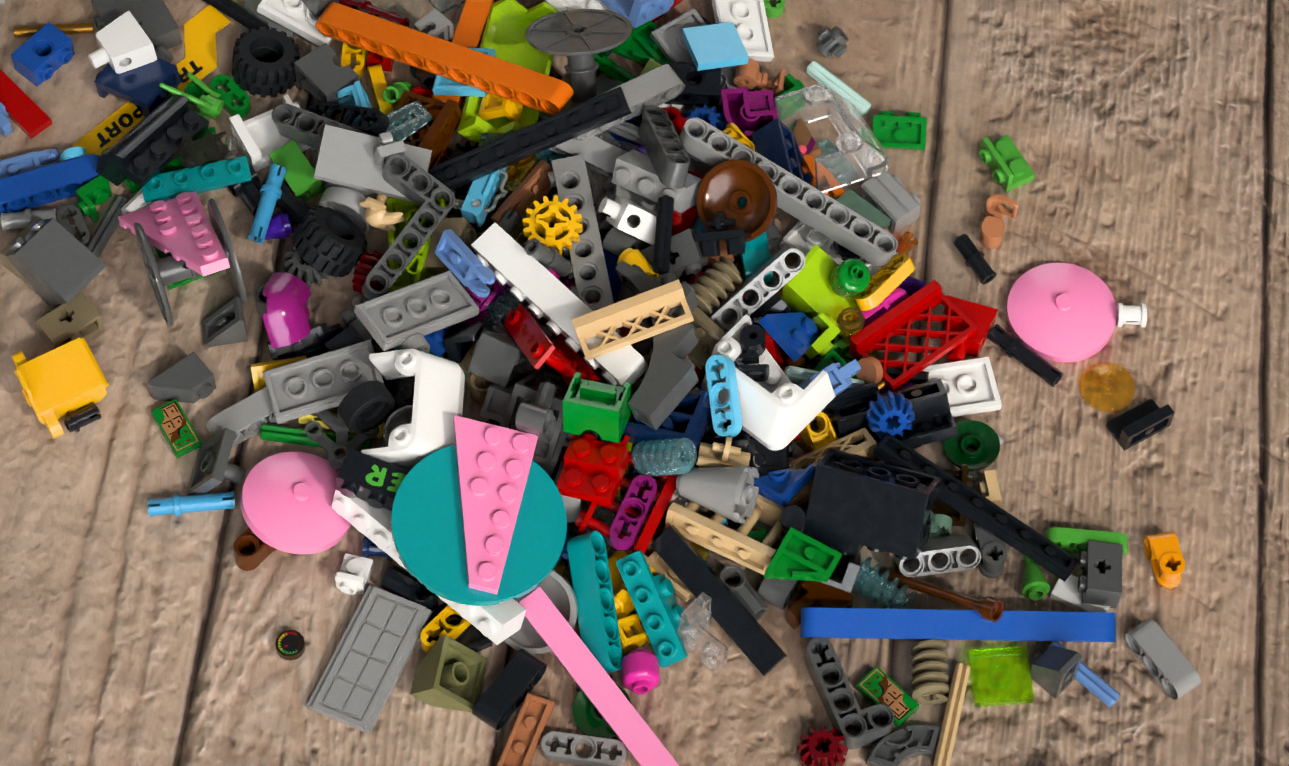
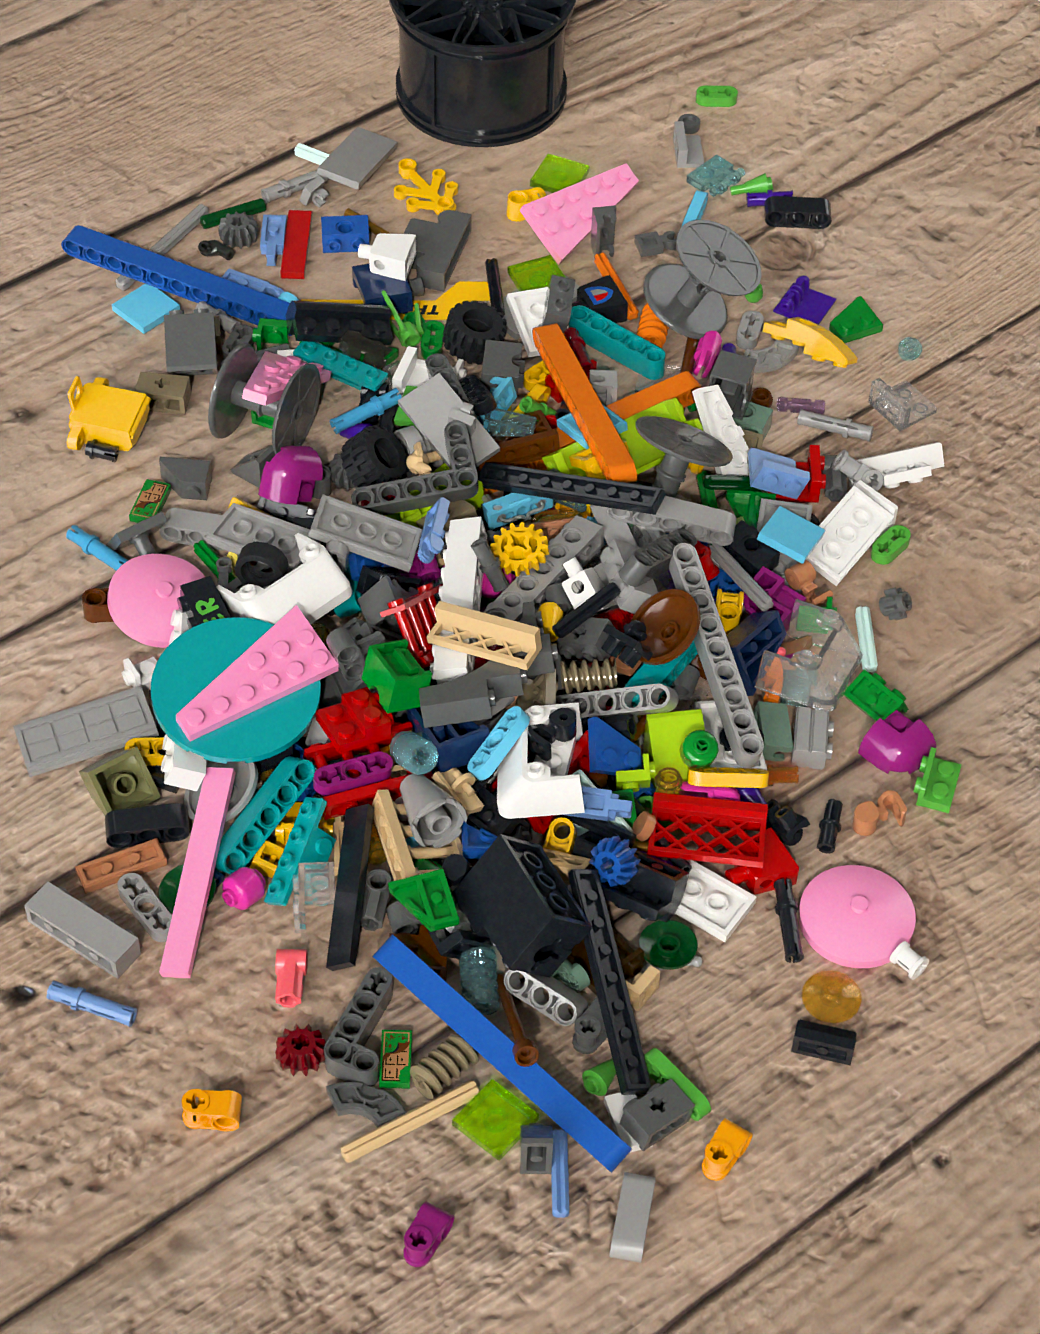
camera: 45 degrees right, 10 degrees down
tile [275,630,306,661] -> none
none -> coral piece [275,949,308,1008]
none -> light grey axle [708,544,773,611]
none -> black hips [766,799,810,846]
none -> magenta brick [858,710,936,774]

